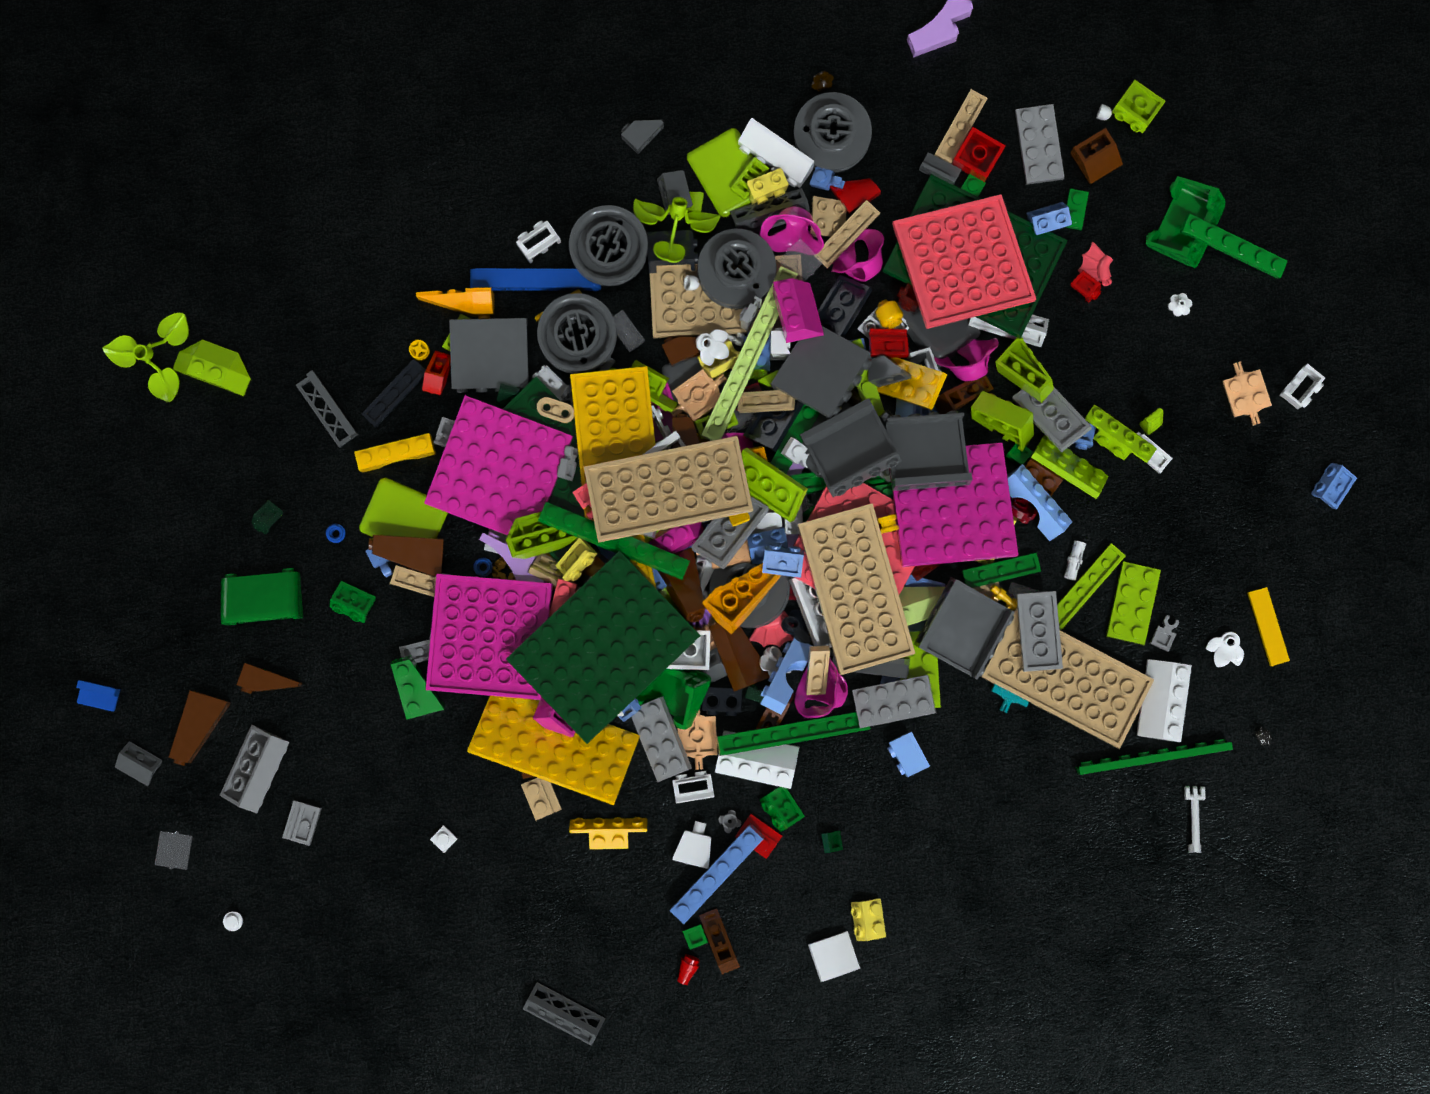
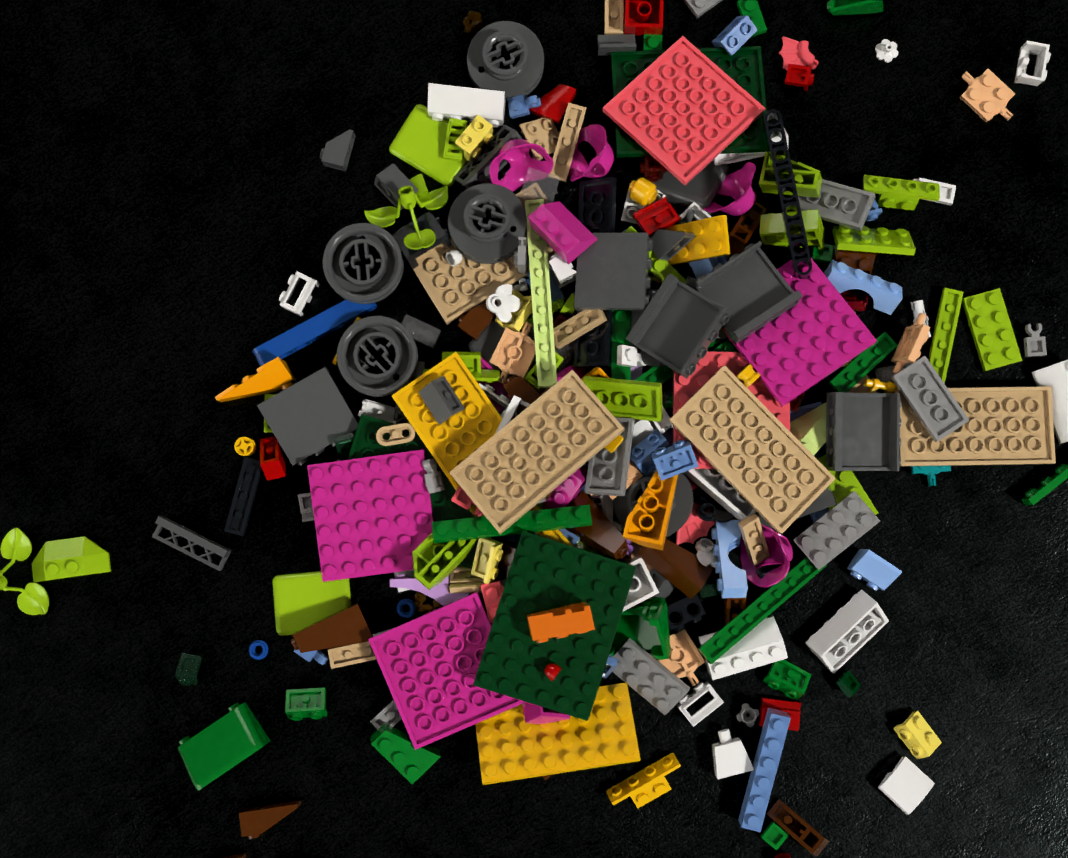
camera: 25 degrees left, 0 degrees up
yellow arch [355,433,436,473] -> none
tan plate [521,778,562,820] -> none
lime slope [1139,408,1163,435] -> none
none -> dark grey panel [419,376,465,425]
none -> orange wedge [526,602,595,643]
none -> red hinge [545,663,562,681]
none -> black beam [764,109,812,279]
none -> white slope [806,589,889,674]
none -> light nougat plate [891,313,930,374]

